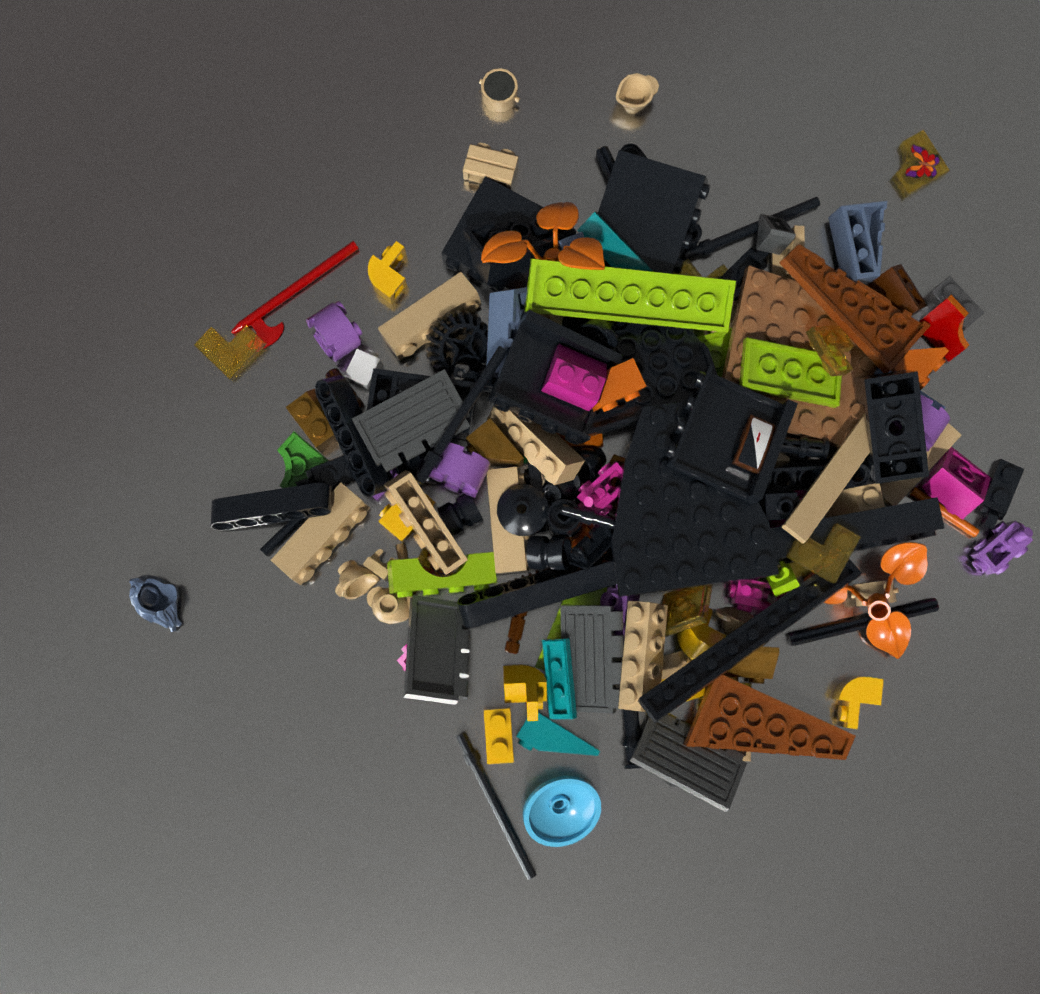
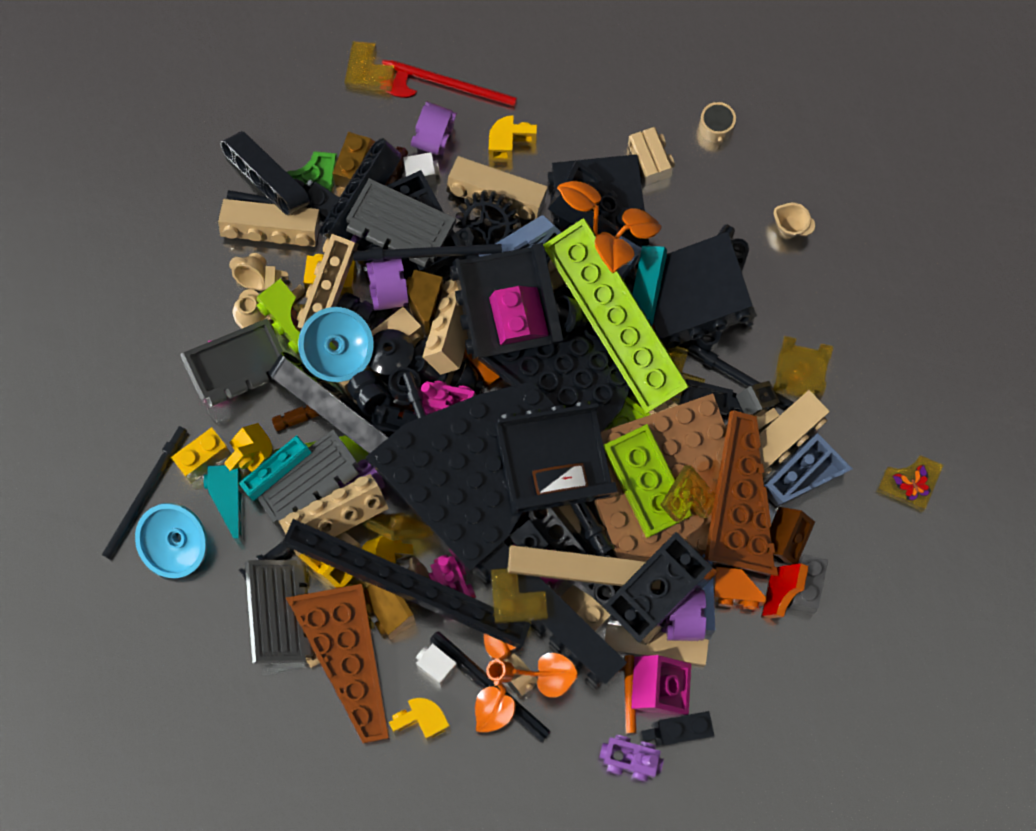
camera: 60 degrees right, 10 degrees down
sand blue hair [129,574,182,632] -> none
orange slope [592,358,647,412] -> none
lime tile [766,561,800,597] -> none
none -> medium azure dish [298,307,373,382]
none -> white brick [416,643,457,687]
none -> tan brick [759,390,830,479]
none -> clear yellow panel [773,336,833,401]

